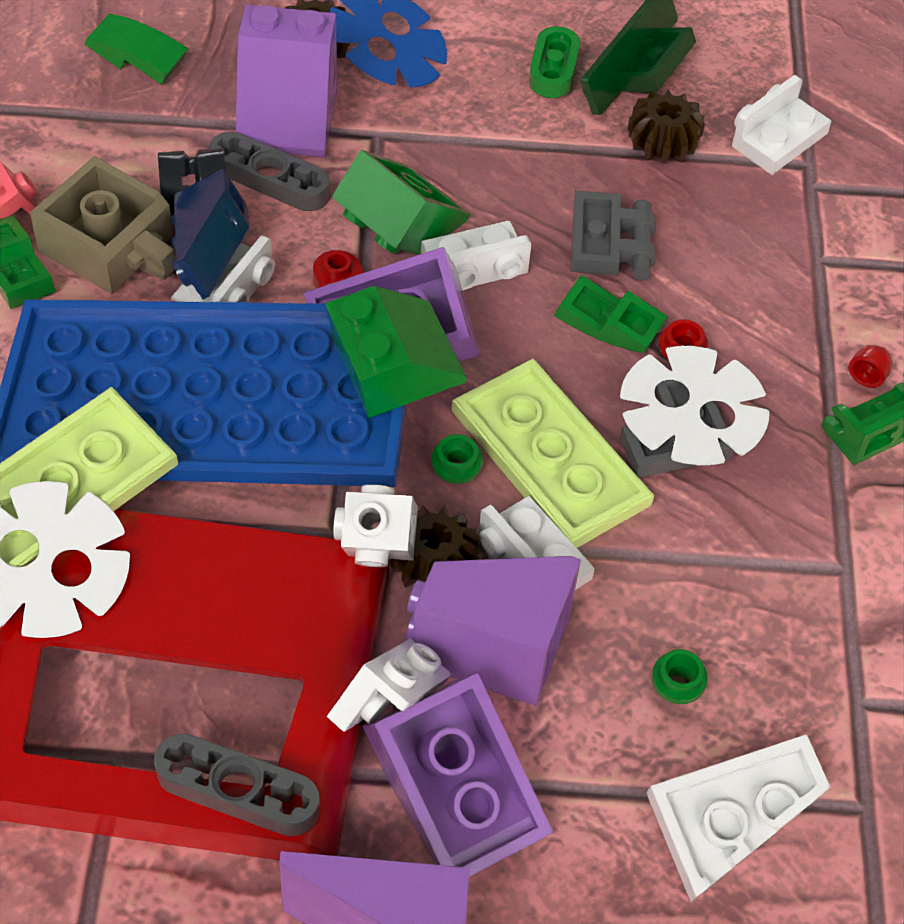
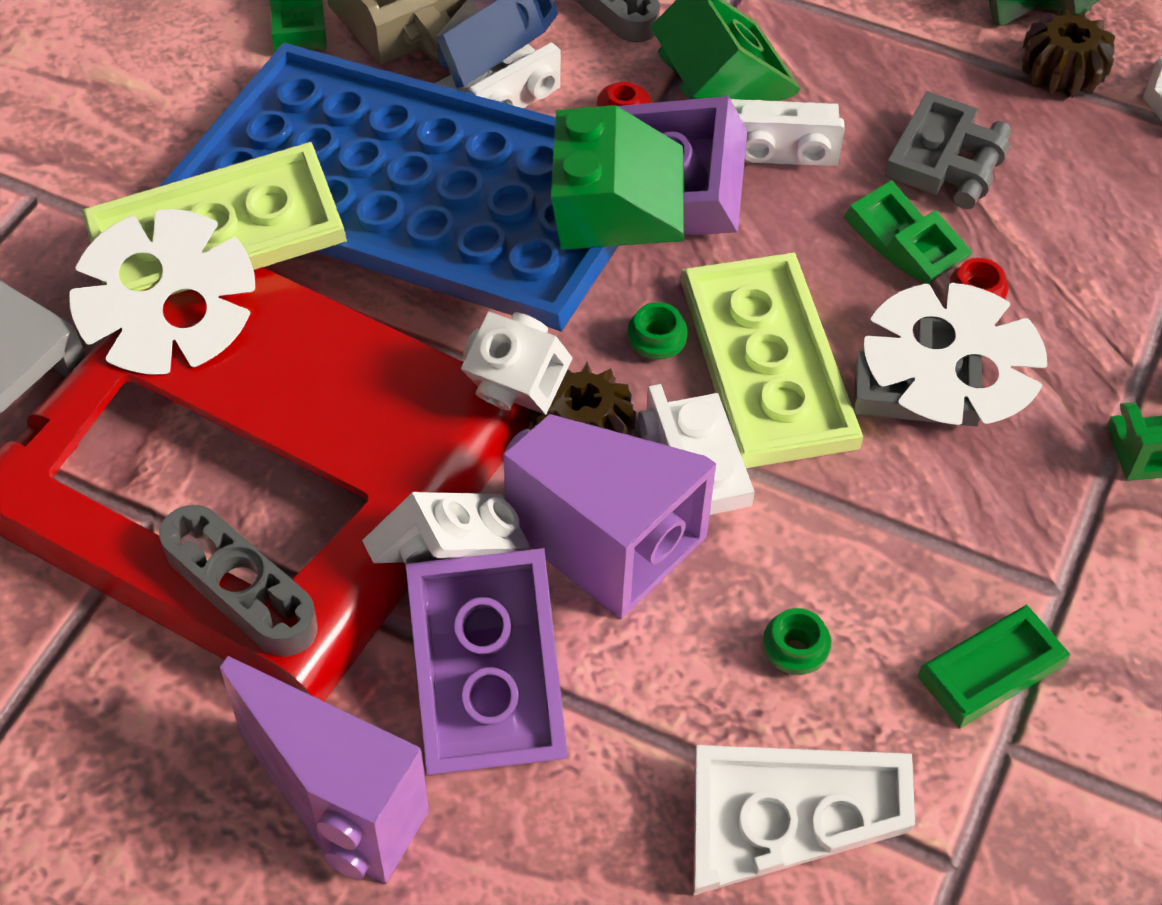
camera: 25 degrees right, 0 degrees up
none -> green tile [917,604,1071,729]

